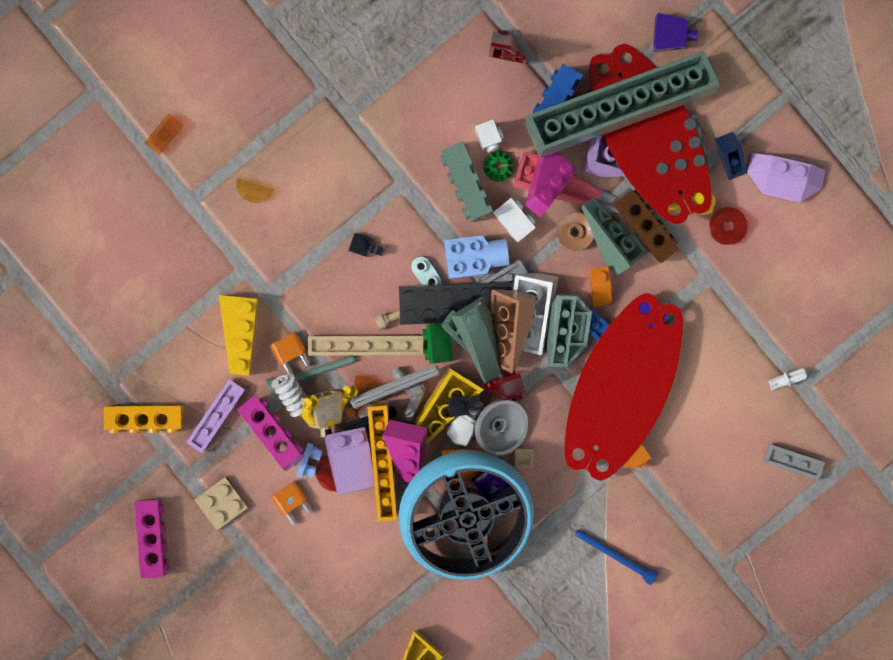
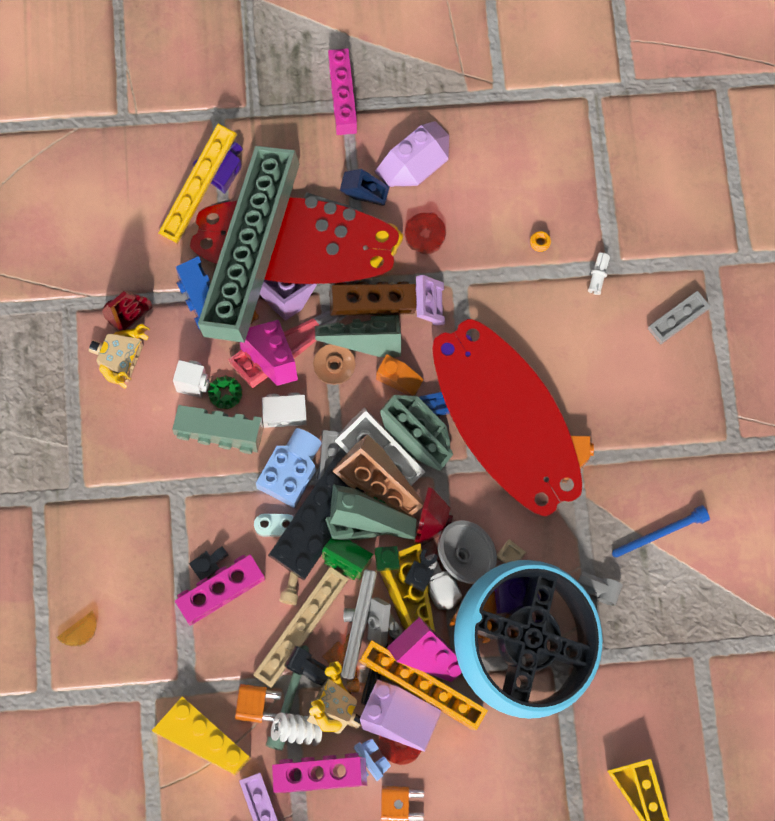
camera: 65 degrees left, 15 degrees down
none -> torso [89,324,150,388]
none -> yellow tile [158,123,237,244]
none -> dark pink brick [175,554,265,626]
none -> black piece [284,646,329,686]
none -> dark pink brick [328,48,357,135]
none -> light grey plate [367,597,391,647]
none -> dark green plate [374,546,400,571]
none -> lavender plate [416,275,445,325]
none -> light orange plate [530,231,551,252]
none -> light grey piece [578,571,623,606]

